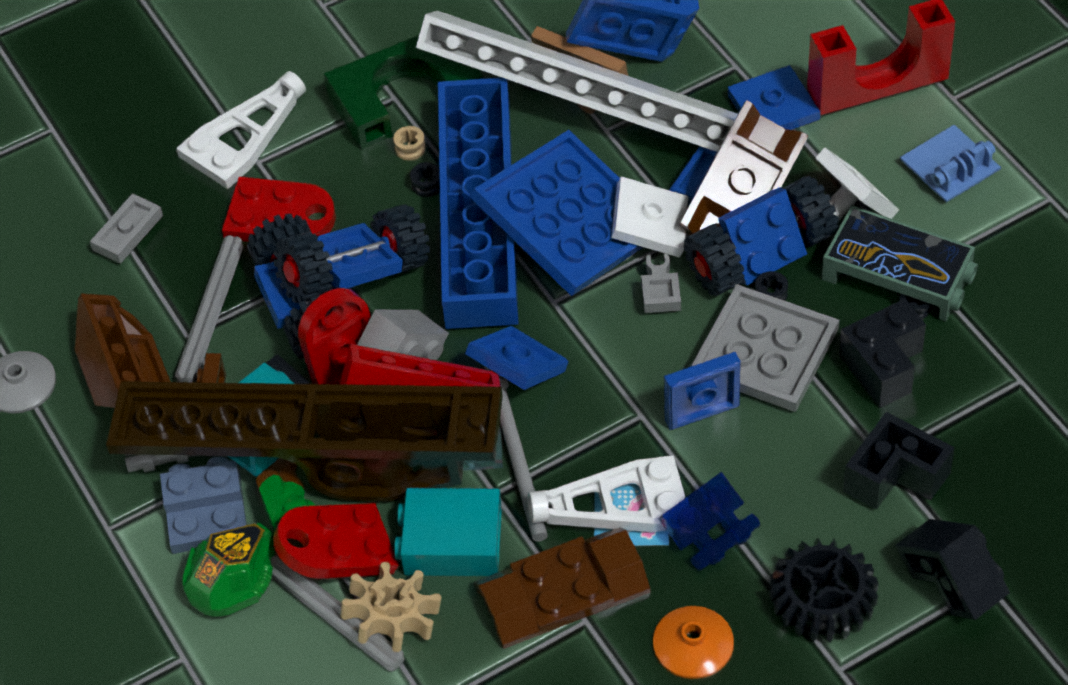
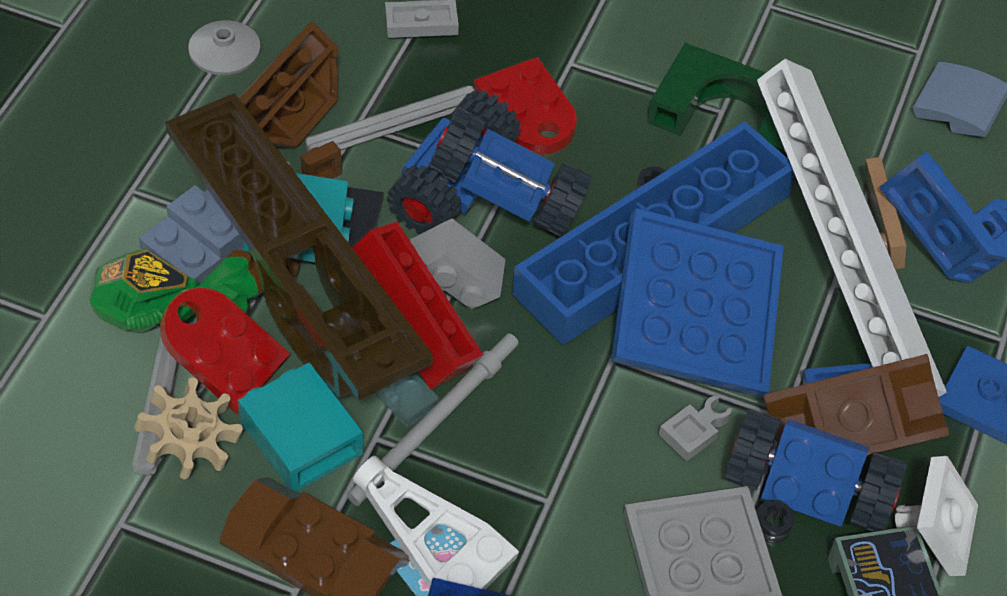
camera: 45 degrees right, 0 degrees up
white plate [176,71,306,189] -> none
red plate [298,288,371,384] -> none
tan bush [393,126,426,161] -> none
blue plate [465,326,569,390] -> none
white plate [611,176,688,258] -> none
blue plate [664,352,741,430] -> none

